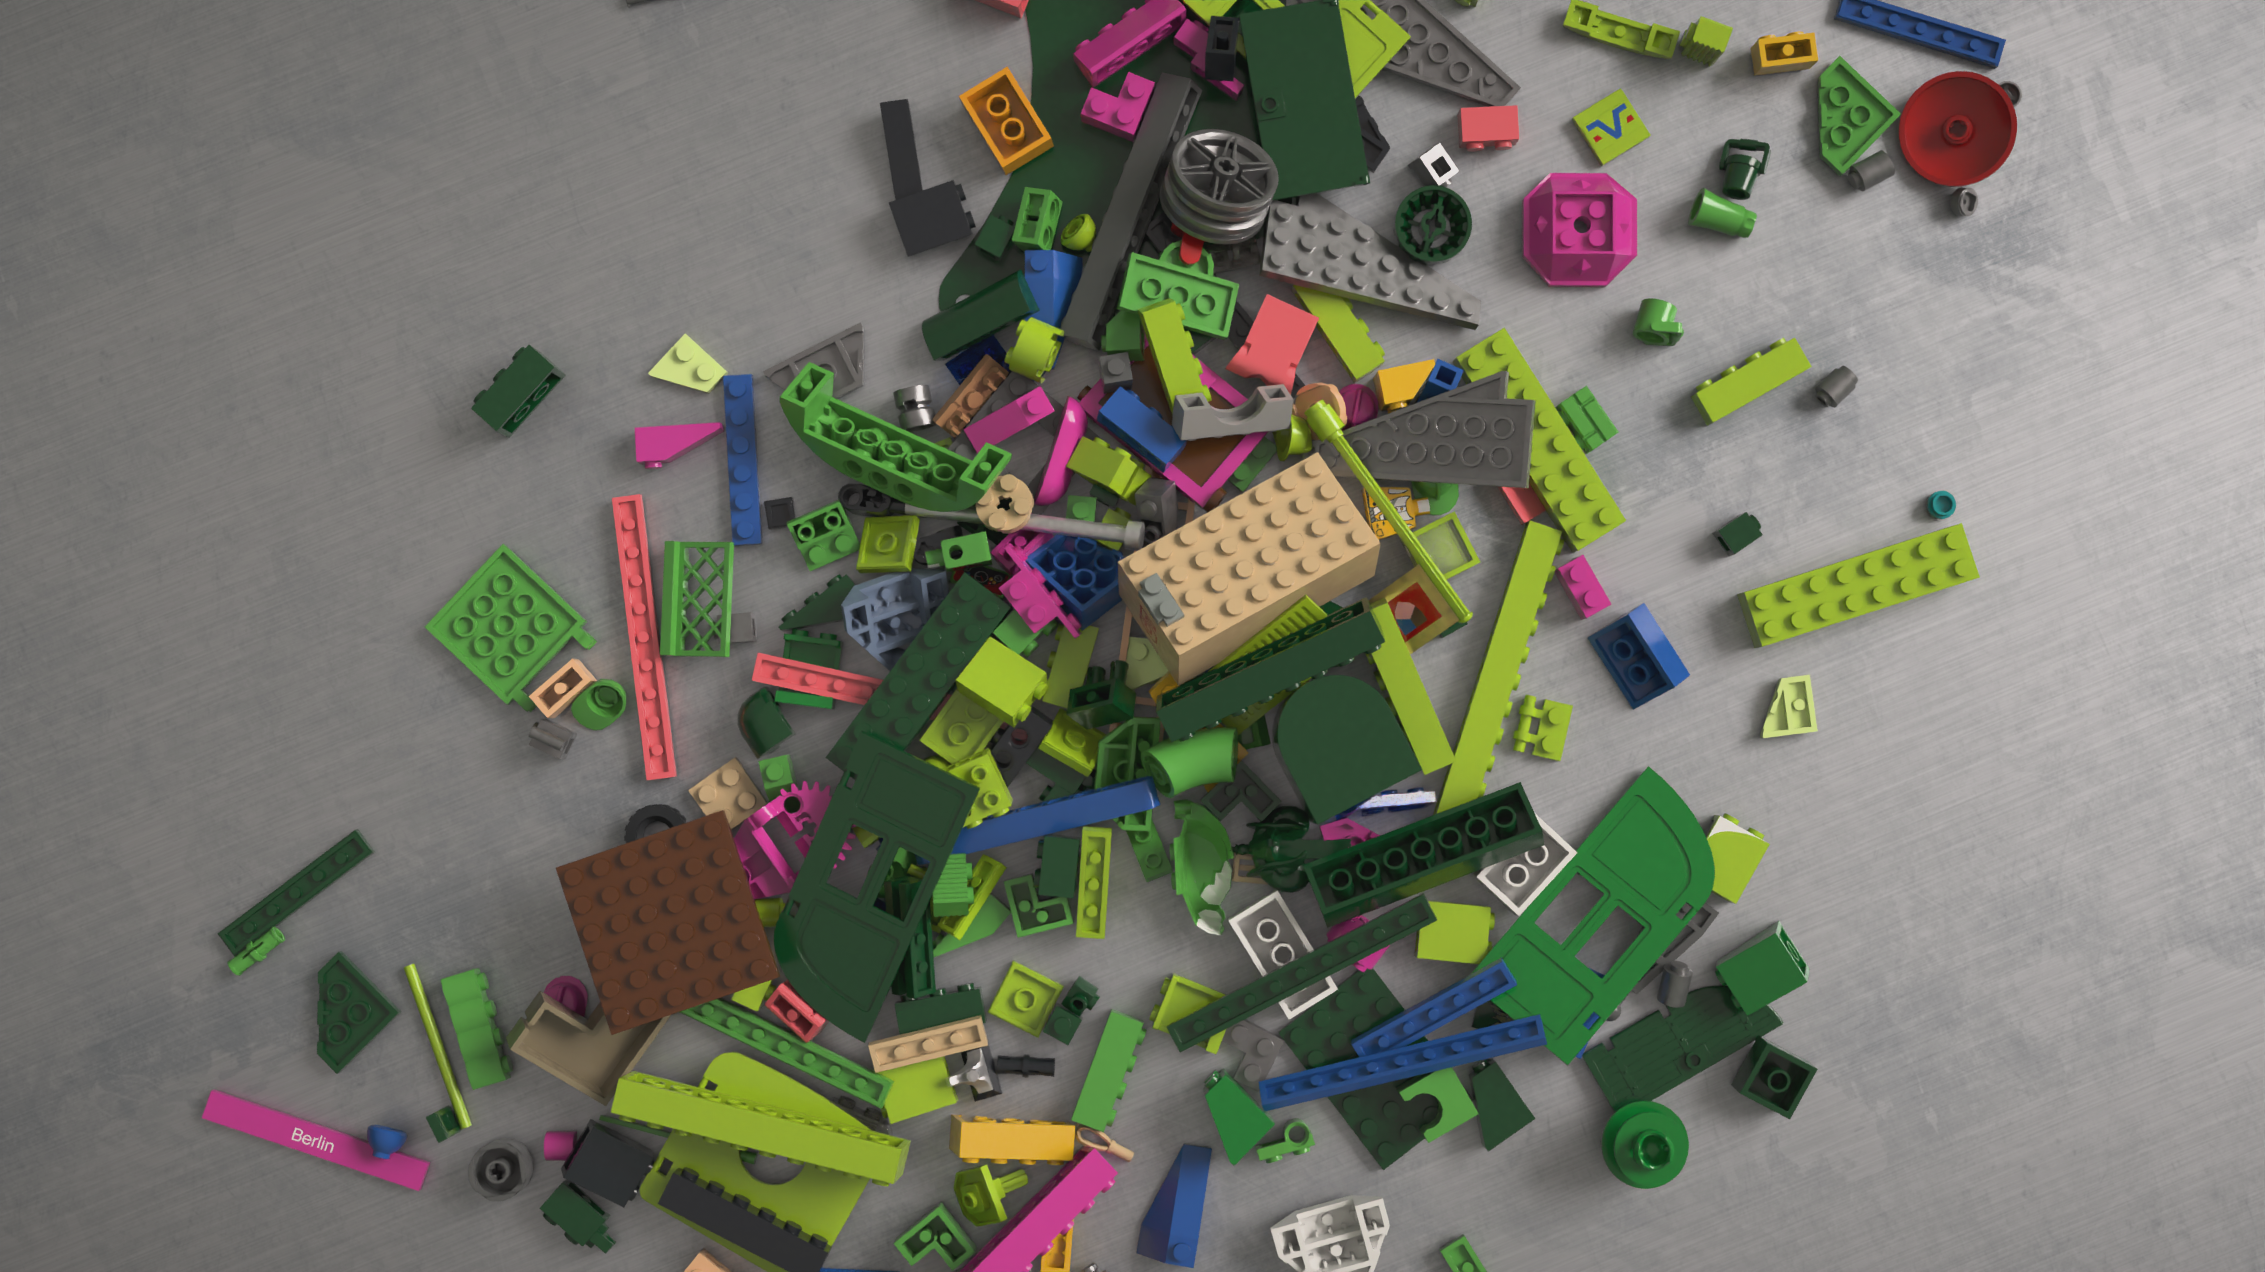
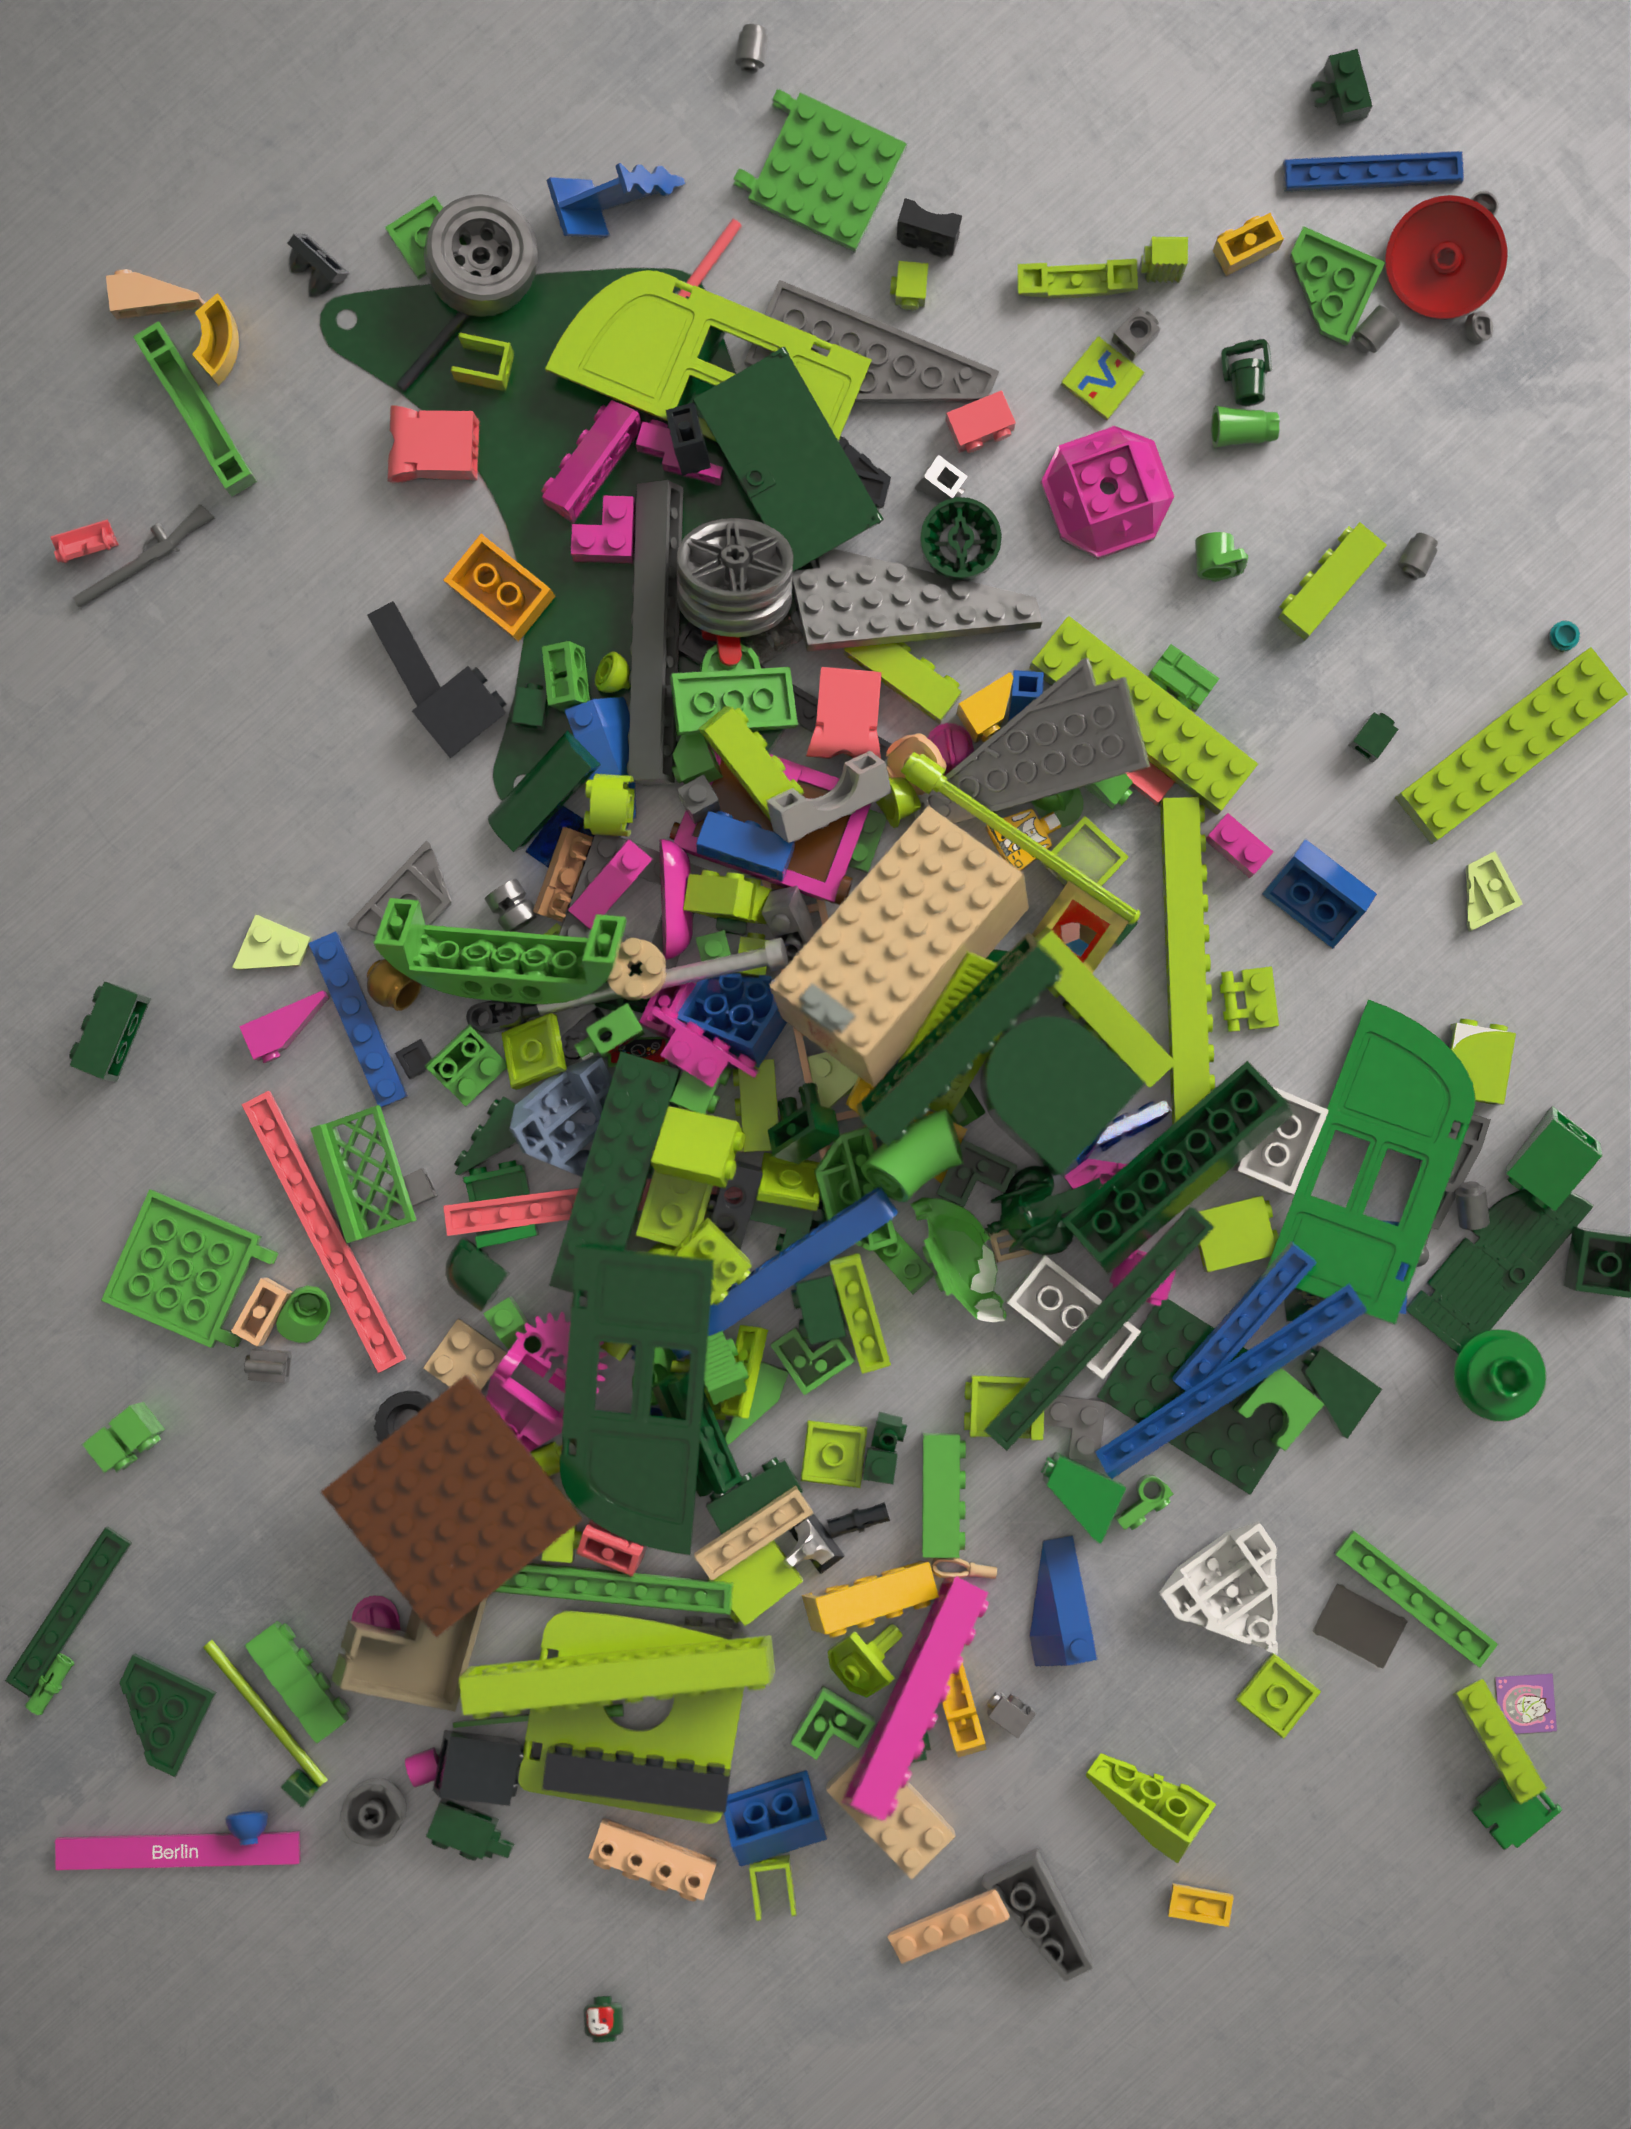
camera: 15 degrees left, 0 degrees up
none -> bright green piece [82,1402,165,1473]
none -> pearl gold piece [367,959,422,1011]
none -> bright green slope [1084,774,1133,809]
none -> flat silver brick [1112,308,1160,362]

